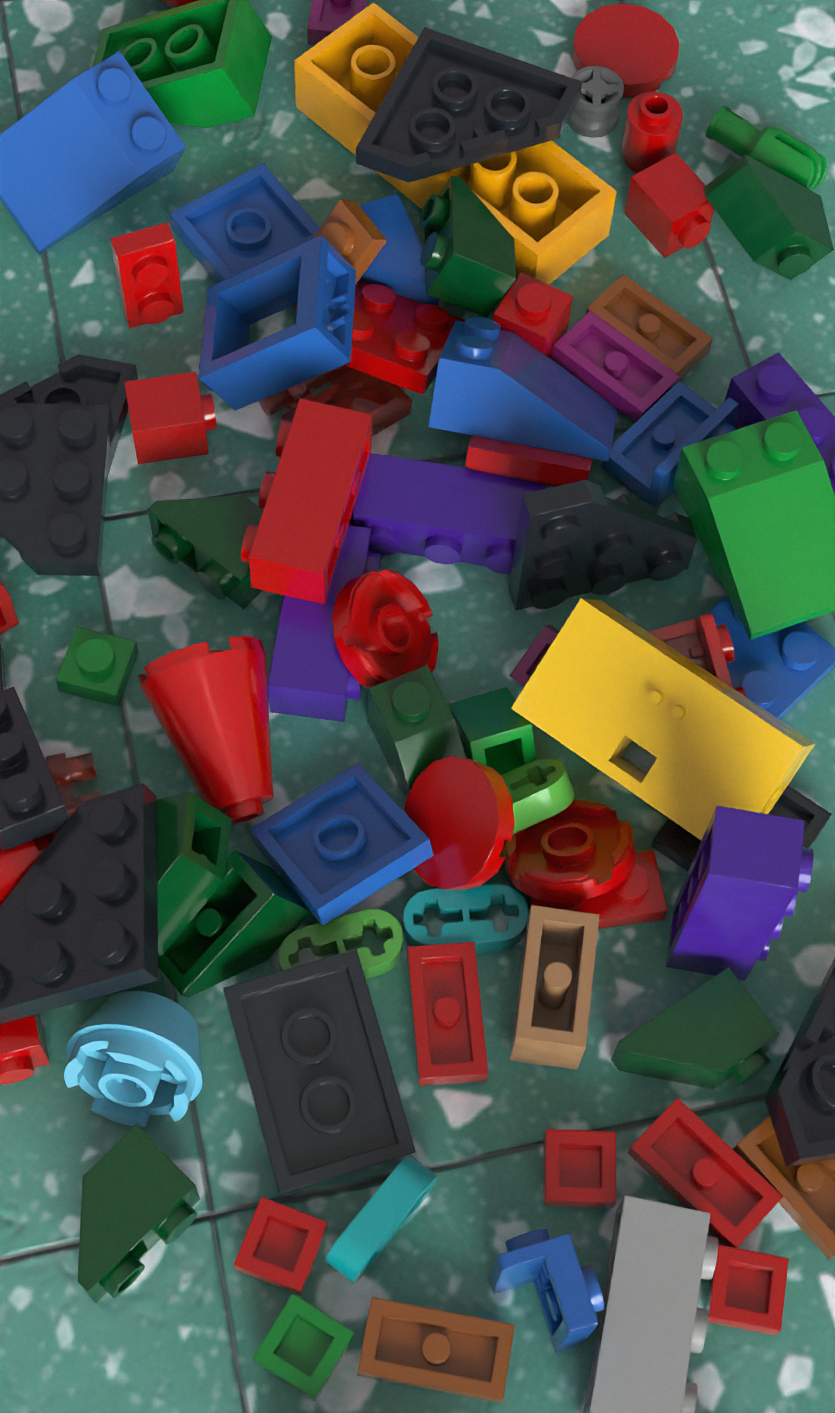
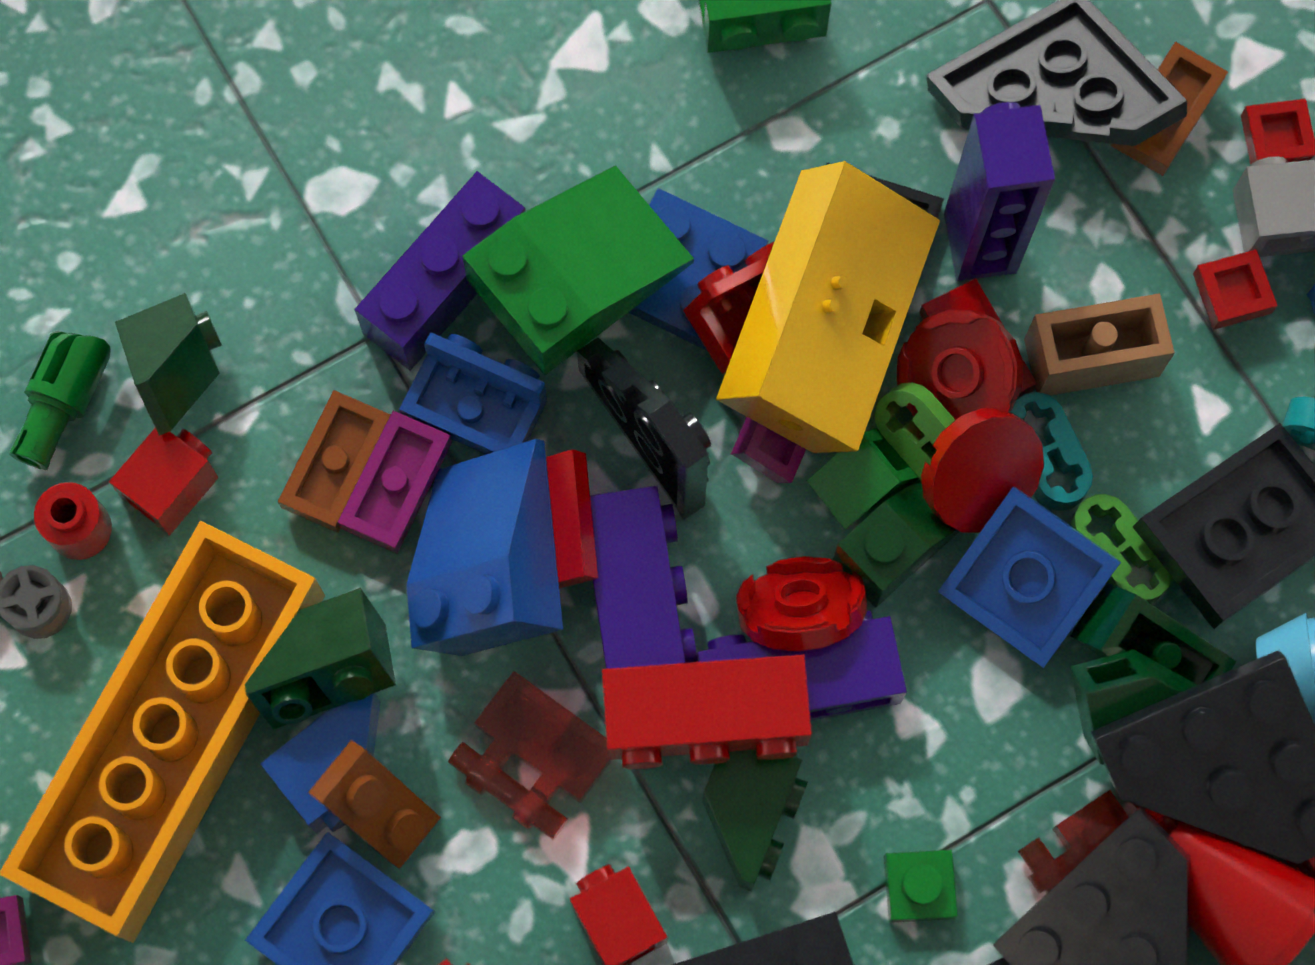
camera: 105 degrees left, 10 degrees up
red cone [138,636,274,824] -> none
blue window [198,235,356,411] -> none
red plate [345,281,465,395] -> none
black plate [356,27,582,183] -> none
red plate [407,942,488,1086] -> none
red brick [493,272,573,360] -> none
dark green slope [611,967,779,1089] -> none
red plate [628,1098,783,1248] -> none

